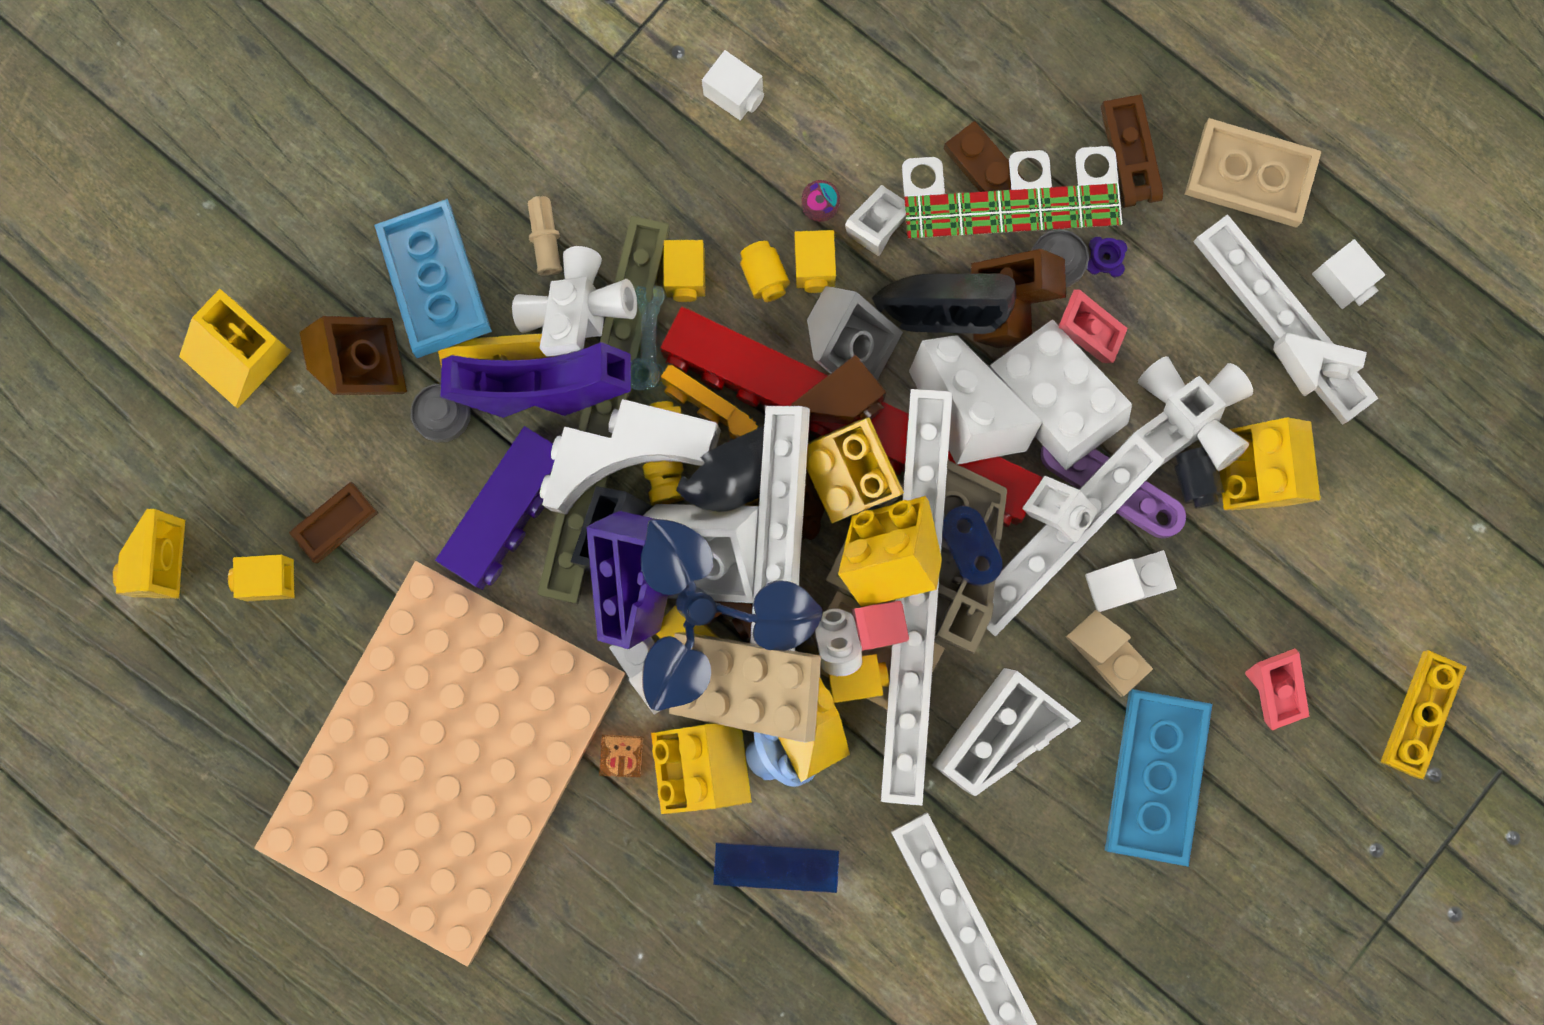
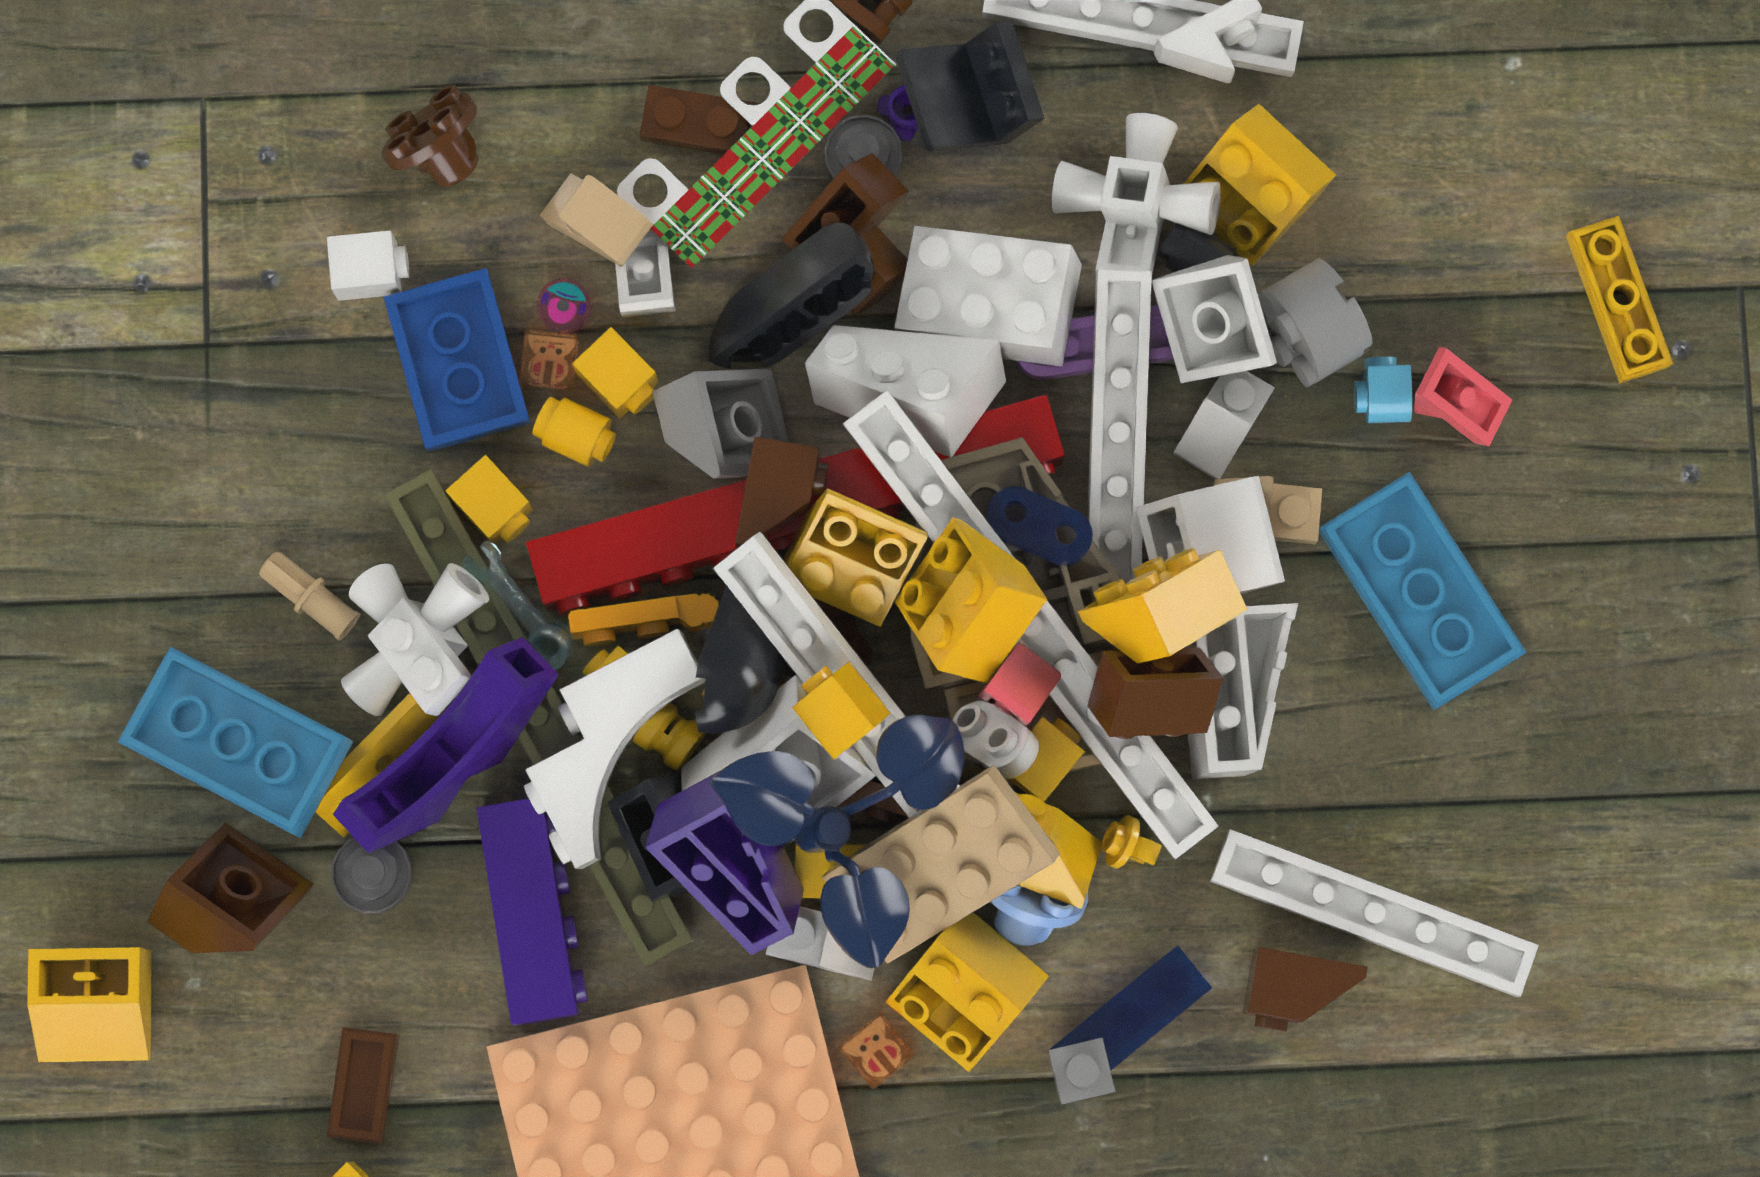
camera: 50 degrees left, 0 degrees up
white bracket [1022,476,1097,543] -> none
coral slope [1059,290,1128,363] -> none
none -> reddish brown plate [382,84,479,187]
none -> blue plate [383,268,531,452]
none -> clear orange tile [519,329,579,390]
none -> tan slope [540,173,653,267]
none -> yellow brick [792,662,891,760]
none -> black bracket [895,20,1045,152]
none -> light grey plate [1048,1038,1115,1105]
none -> yellow slope [1078,548,1248,664]
none -> reddish brown brick [1087,648,1223,739]
none -> yellow plate [1101,815,1162,869]
none -> white slope [1136,476,1285,594]
none -> white slope [1152,255,1277,383]
none -> reddish brown slope [1242,947,1368,1032]
none -> light grey brick [1258,258,1372,387]
none -> medium azure plate [1354,357,1412,423]

